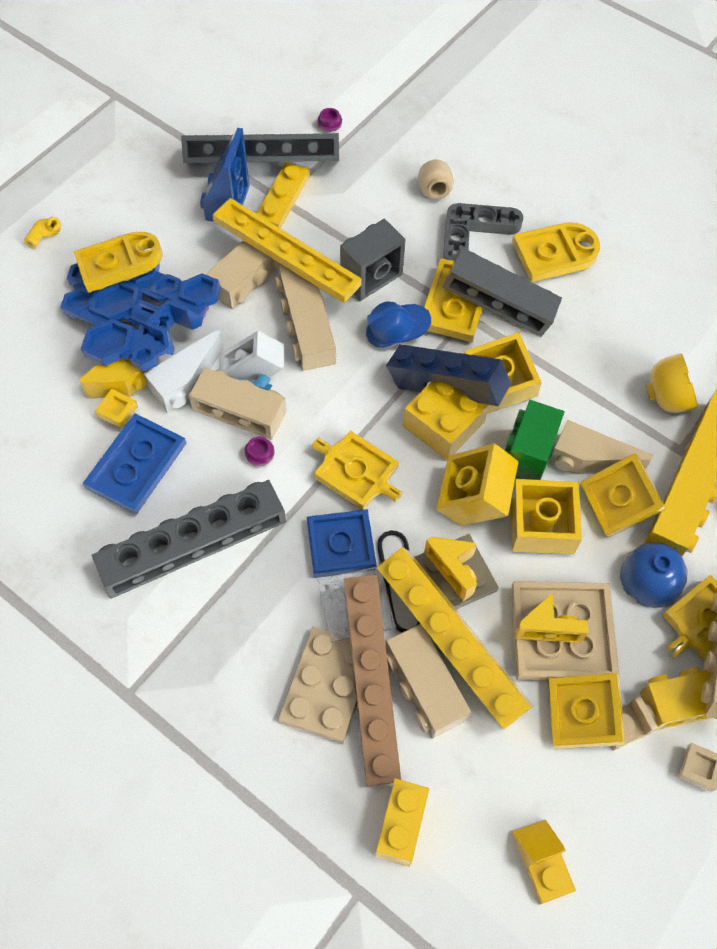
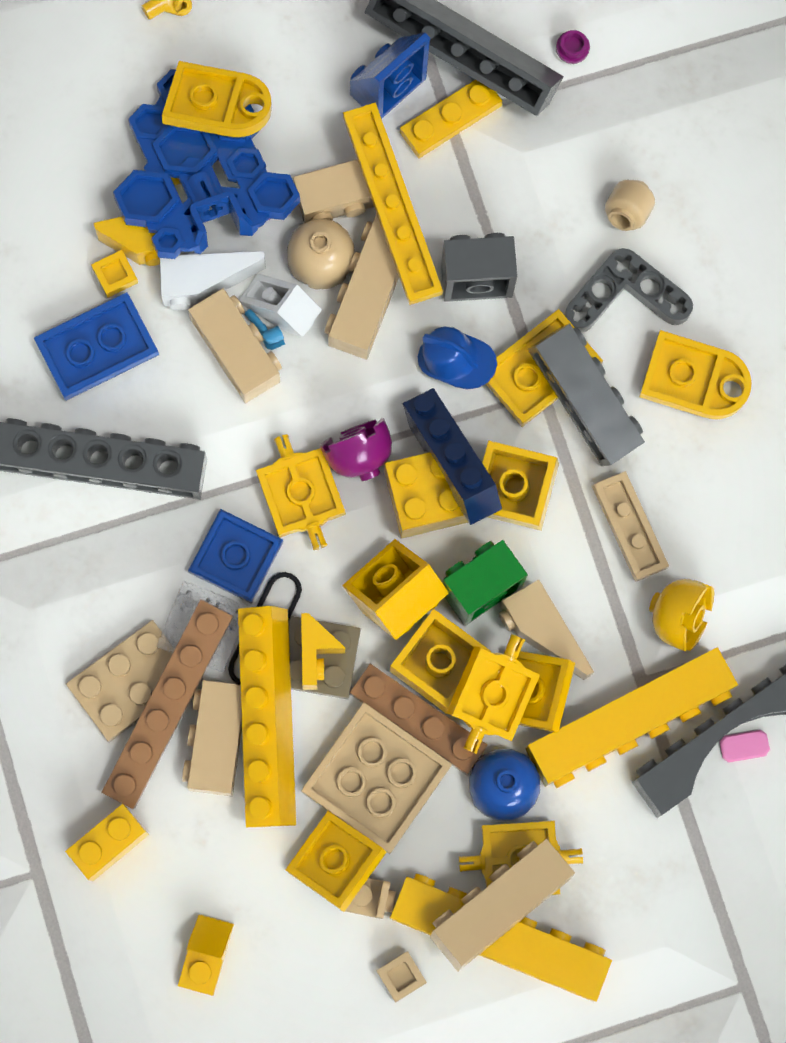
camera: 30 degrees right, 15 degrees up
magenta plate [244,436,275,466] -> none
yellow slope [515,593,588,643] -> none
none -> tan cylinder [287,219,355,289]
none -> magenta cylinder [320,418,392,481]
none -> medium nougat plate [350,663,488,775]
none -> yellow plate [446,634,540,754]
none -> tan plate [592,471,669,582]

